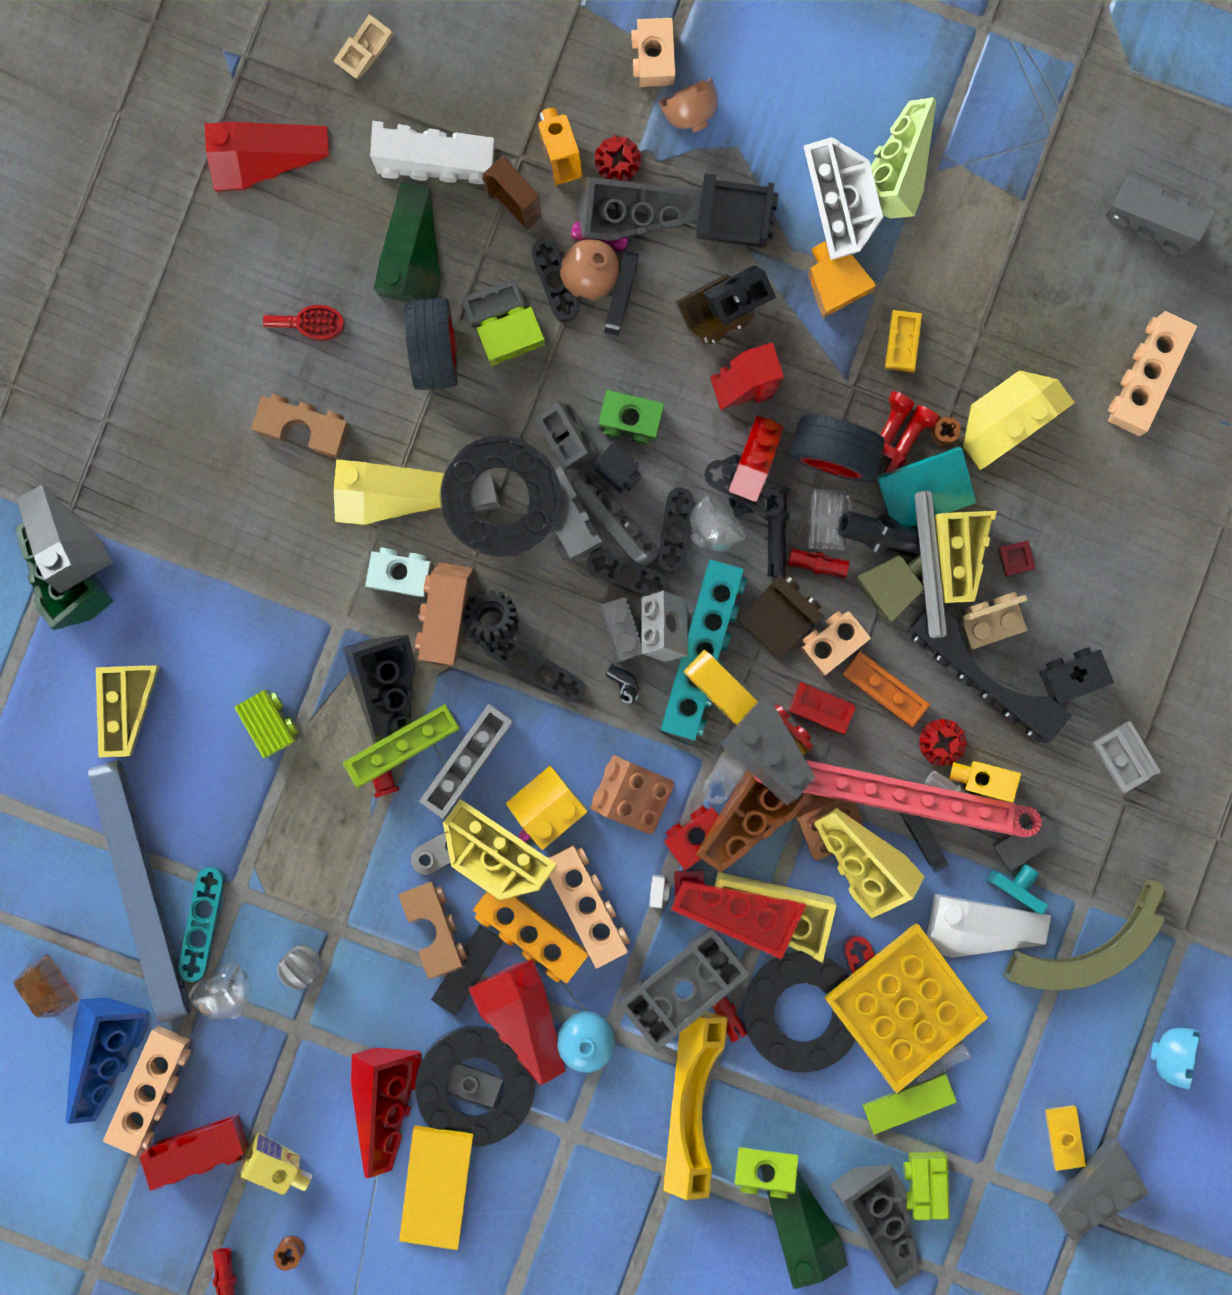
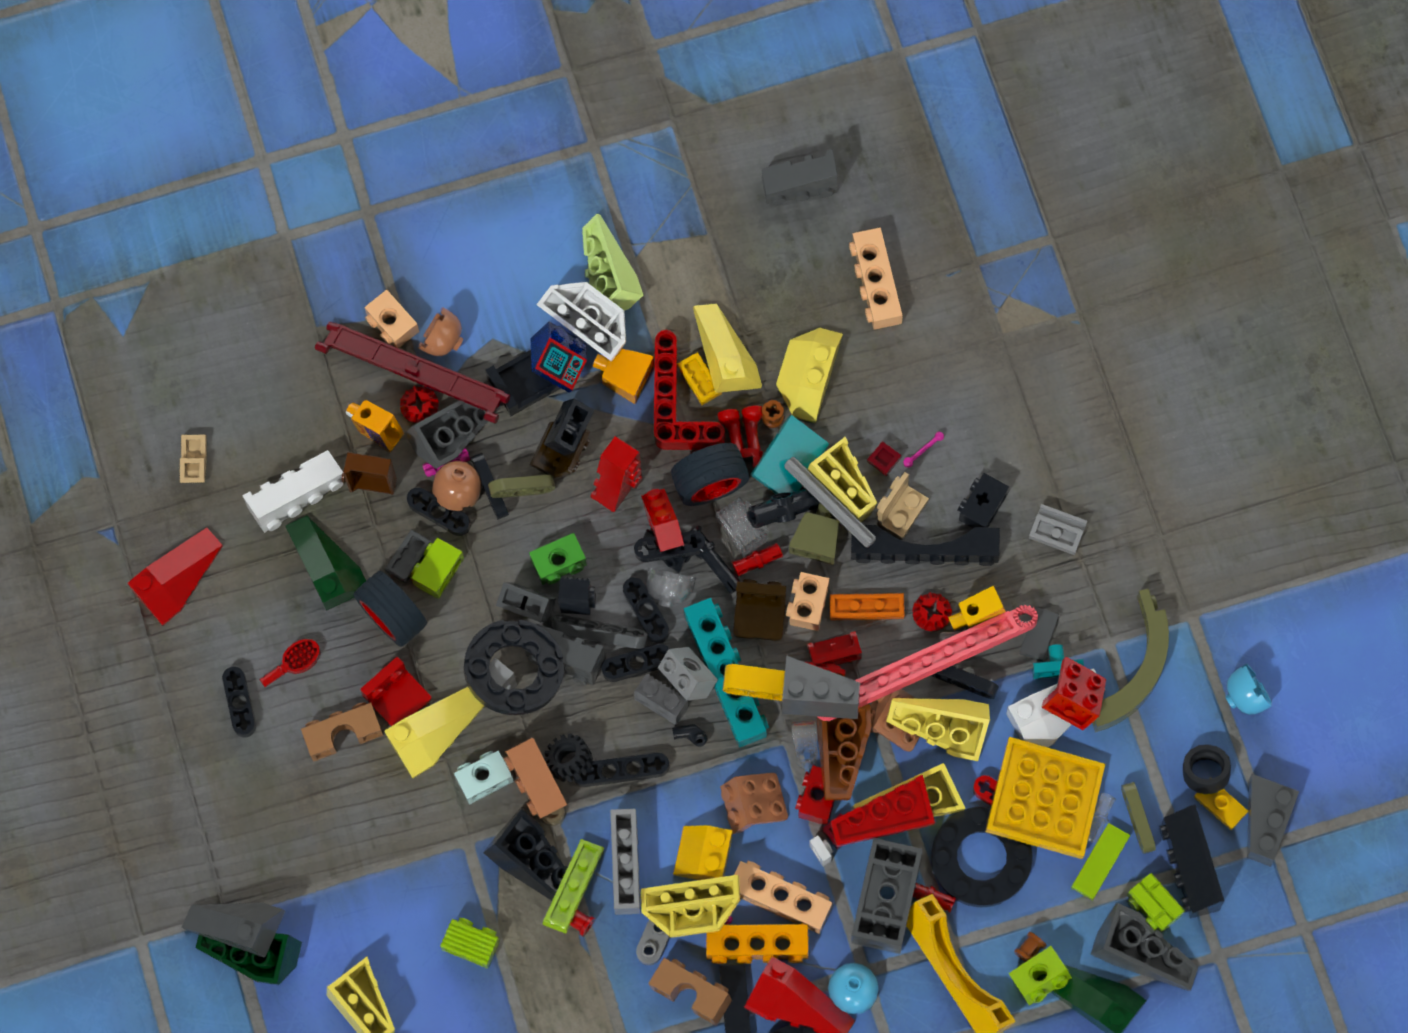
camera: 30 degrees left, 15 degrees down
none -> black beam [222,666,256,738]
none -> dark red piece [315,321,510,424]
none -> red bracket [360,656,432,726]
none -> olive beam [488,475,556,498]
none -> slope [530,322,587,393]
none -> red beam [654,330,725,450]
none -> light yellow wedge [693,304,762,393]
none -> dark pink hinge [903,432,944,468]
none -> dark orange bush [1014,932,1047,962]
none -> red bracket [1042,657,1106,730]
none -> olive beam [1121,782,1156,854]
none -> black slope [1159,804,1225,919]
none -> black tyre [1183,744,1231,794]

